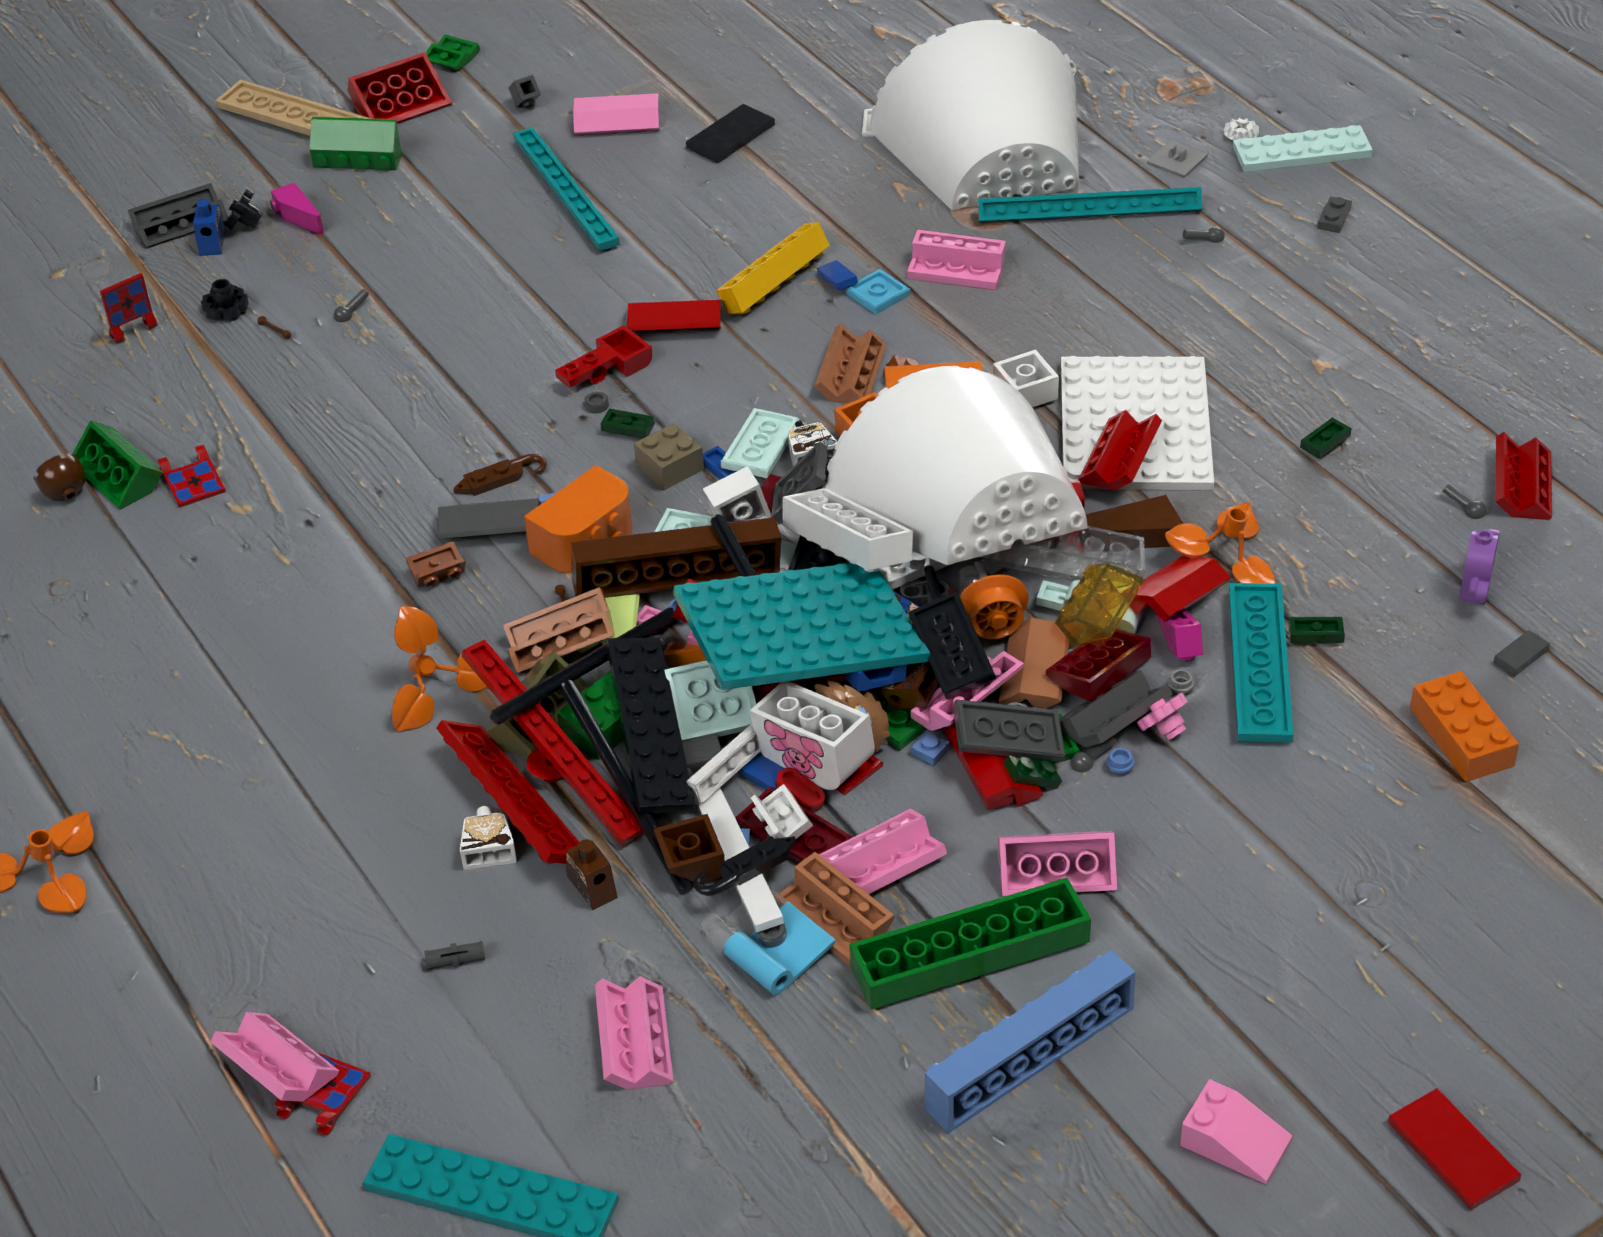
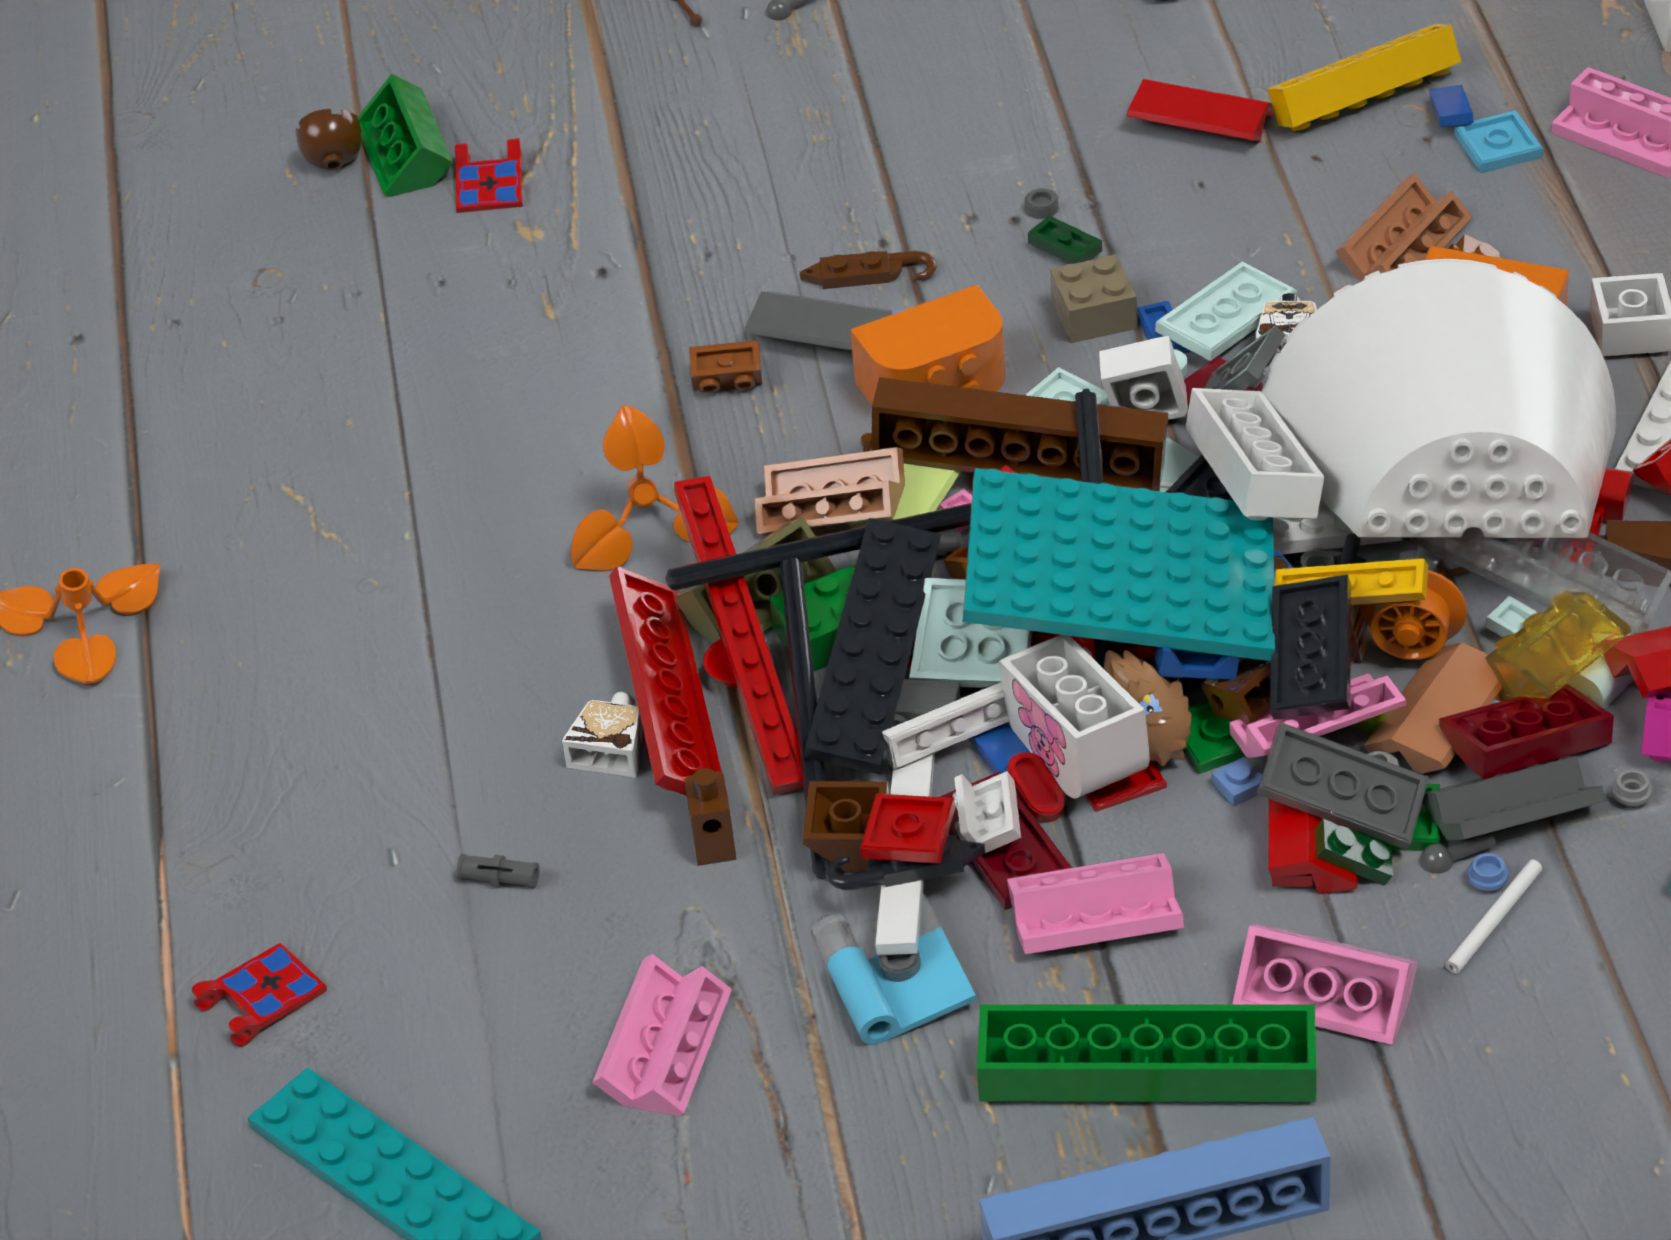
camera: 25 degrees right, 0 degrees up
bright pink slope [210,1012,339,1102] -> none
red plate [555,325,653,388] -> none
nougat slope [774,852,895,967] -> none
bright pink plant [1136,693,1188,740] -> none
none -> red tile [860,794,955,863]
none -> yellow plate [1274,558,1428,605]
none -> white piece [1445,859,1543,974]

